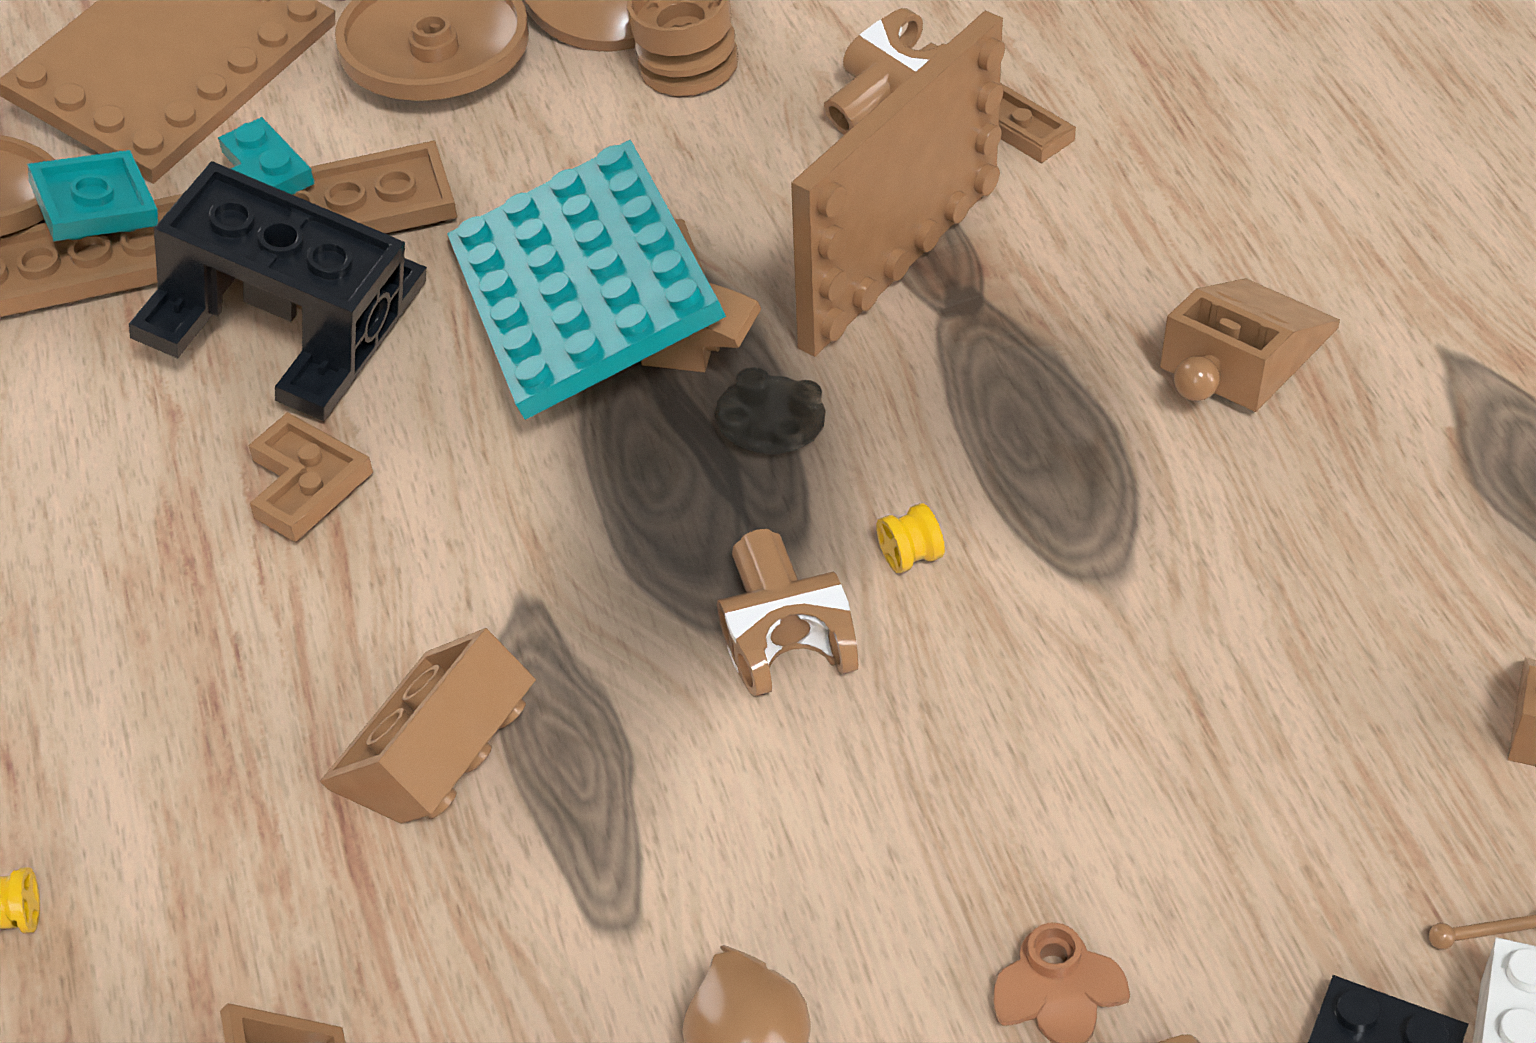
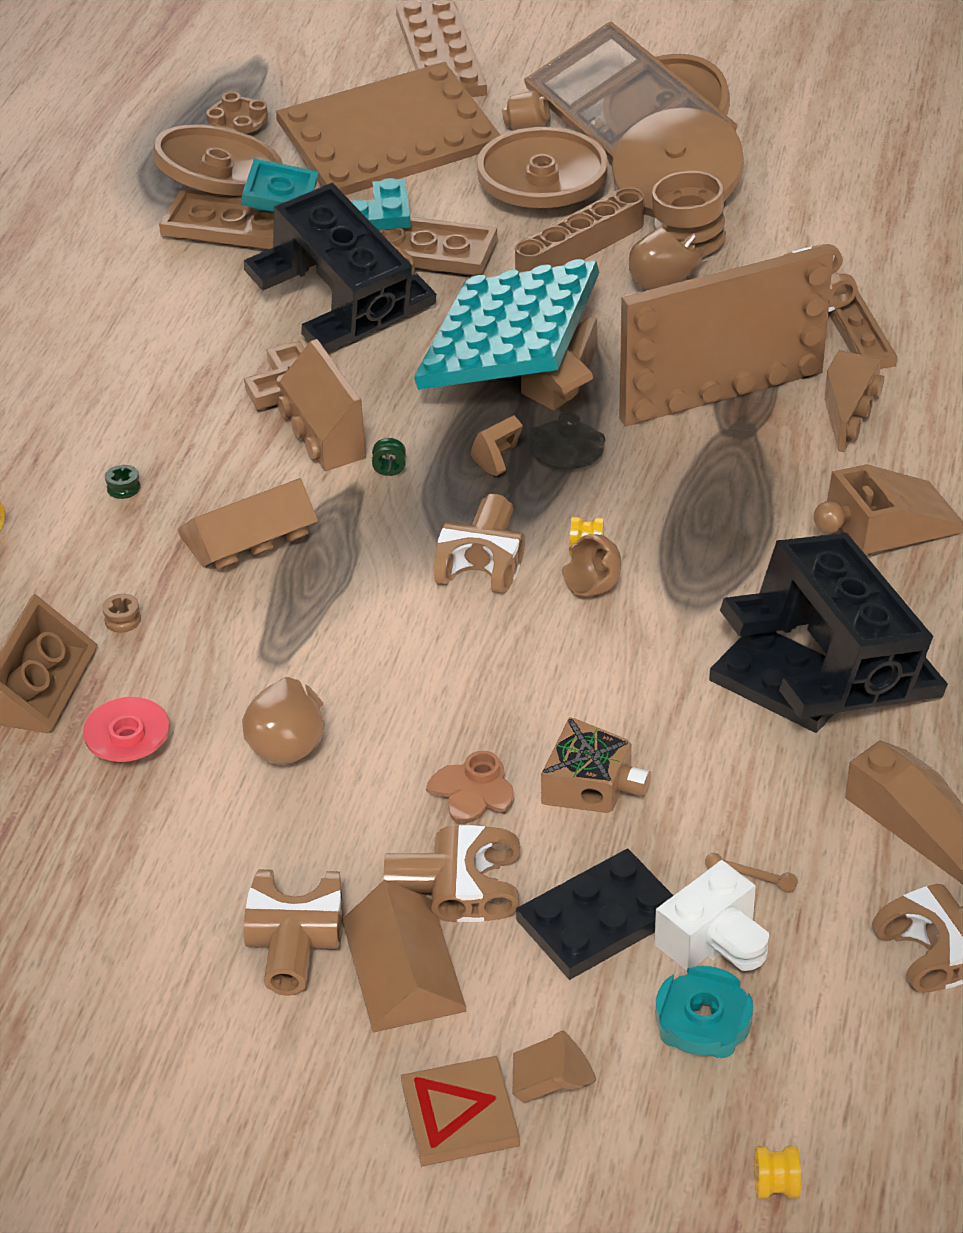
camera: 30 degrees right, 5 degrees down
none -> medium nougat bush [102,593,141,633]
none -> dark green bush [105,465,141,499]
none -> medium nougat slope [277,339,366,471]
none -> dark green bush [372,438,406,476]
none -> medium nougat tile [471,415,523,476]
none -> medium nougat beam [515,188,644,272]
none -> medium nougat torso [541,717,651,813]
none -> medium nougat hair [562,534,621,597]
none -> medium nougat helmet [629,224,709,290]
none -> black plate [709,632,835,733]
none -> black piece [720,533,948,718]
none -> medium nougat slope [824,350,884,452]

